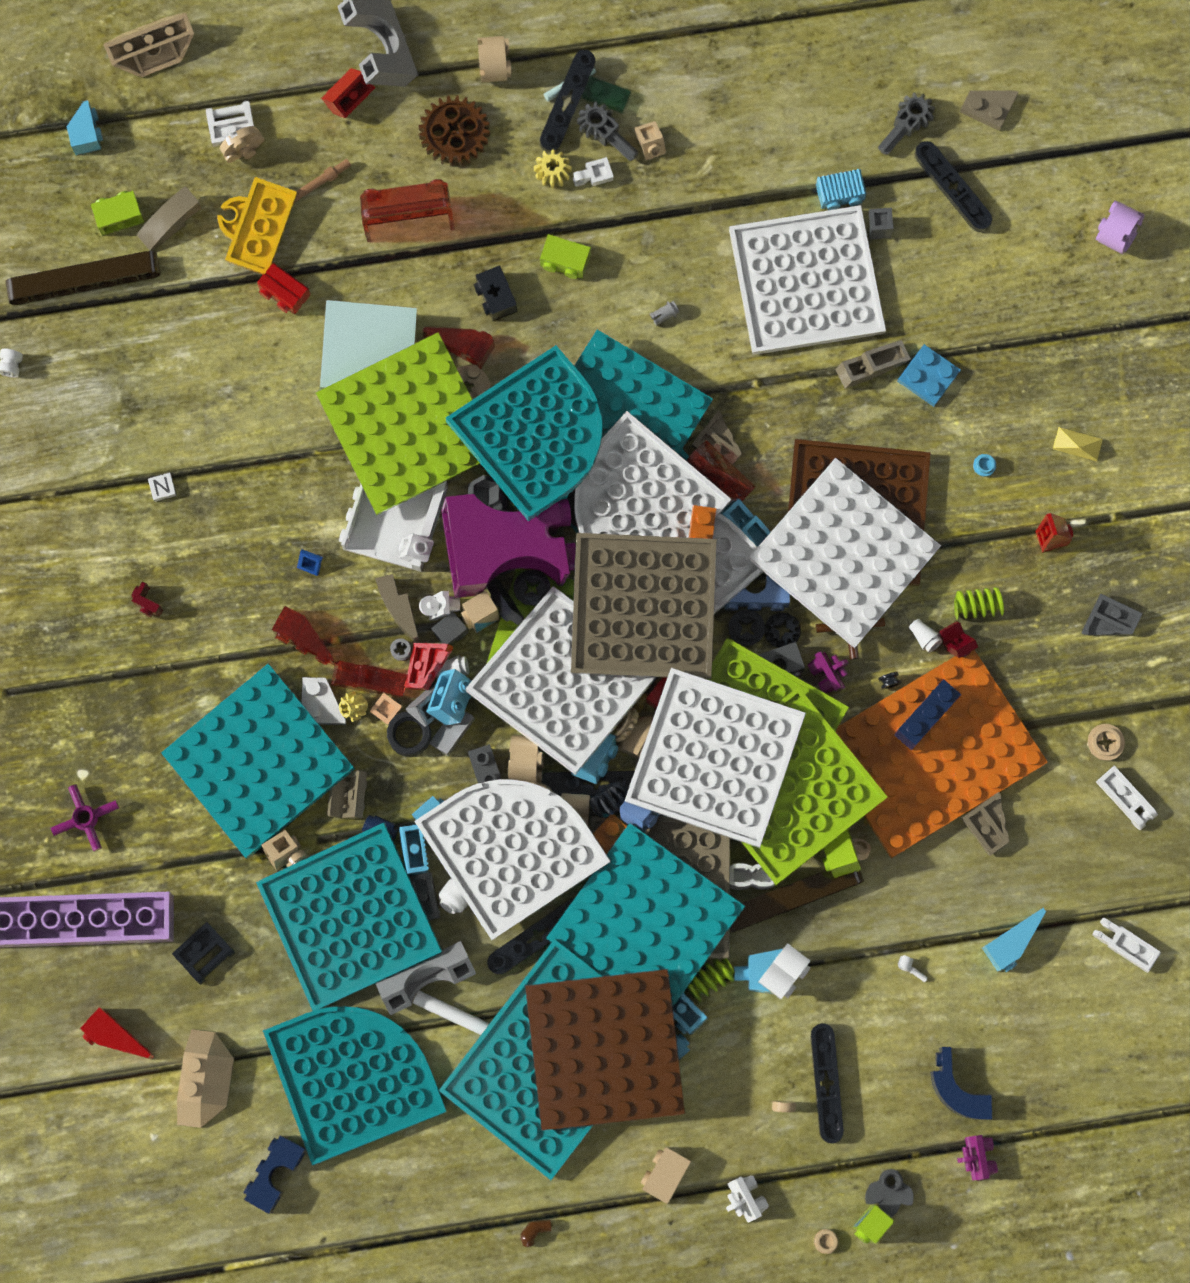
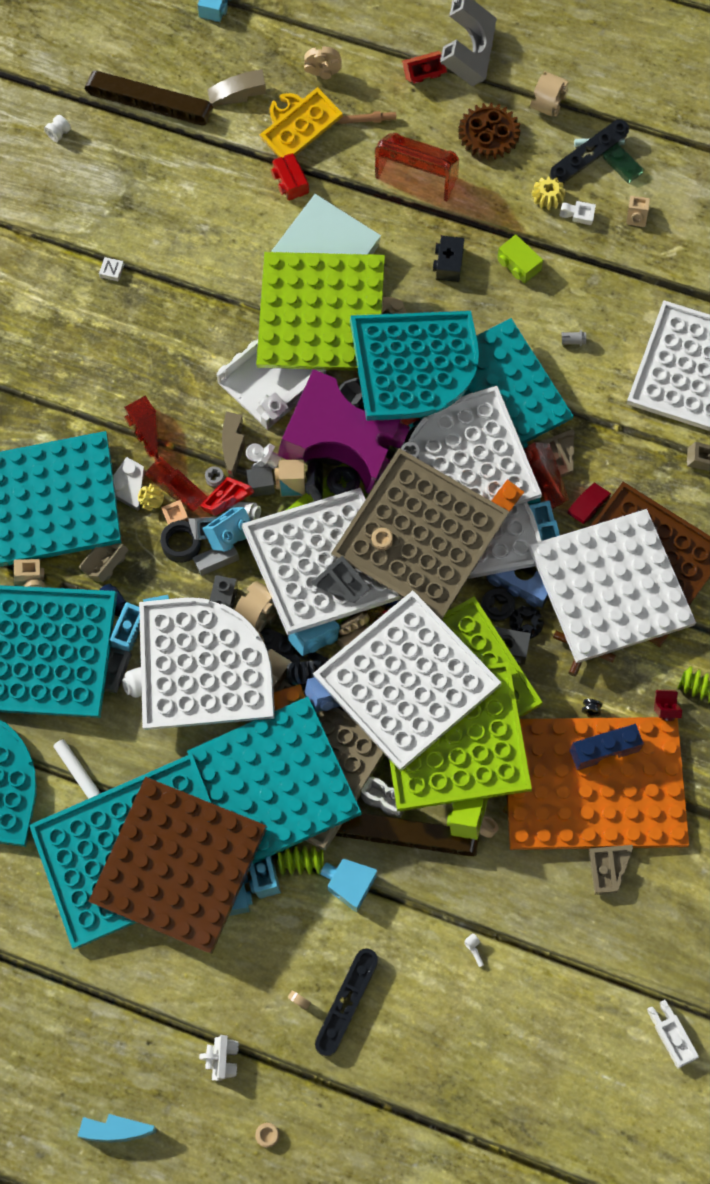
camera: 30 degrees right, 10 degrees down
lime brick [91,191,145,236] -> none
dark red bracket [131,581,163,618] -> none
white plate [206,101,254,147] -> none
blue slope [297,549,323,576] -> none
light grey arch [376,941,476,1015] -> none
clear red slope [422,327,495,369] -> none
black piece [487,897,575,975] -> none
reddish brown arm [520,1220,552,1247] -> none
dark grey gear [577,102,639,161] -> none
tan brick [640,1147,691,1204] -> none
white brick [758,943,811,1000] -> none
magenta hips [807,651,849,694] -> none
lime brick [853,1205,894,1244] -> none
dark grey plate [865,1169,914,1218] -> none
white cone [909,619,942,653] -> none
dark blue arch [930,1047,992,1120] -> none
magenta hips [957,1135,998,1181] -> none
medium azure slope [982,907,1046,972] -> none
none -> dark grey wing [311,556,371,603]
none -> tan tile [371,528,393,550]
none -> light grey bush [401,442,420,459]
none -> dark red slope [567,482,611,524]

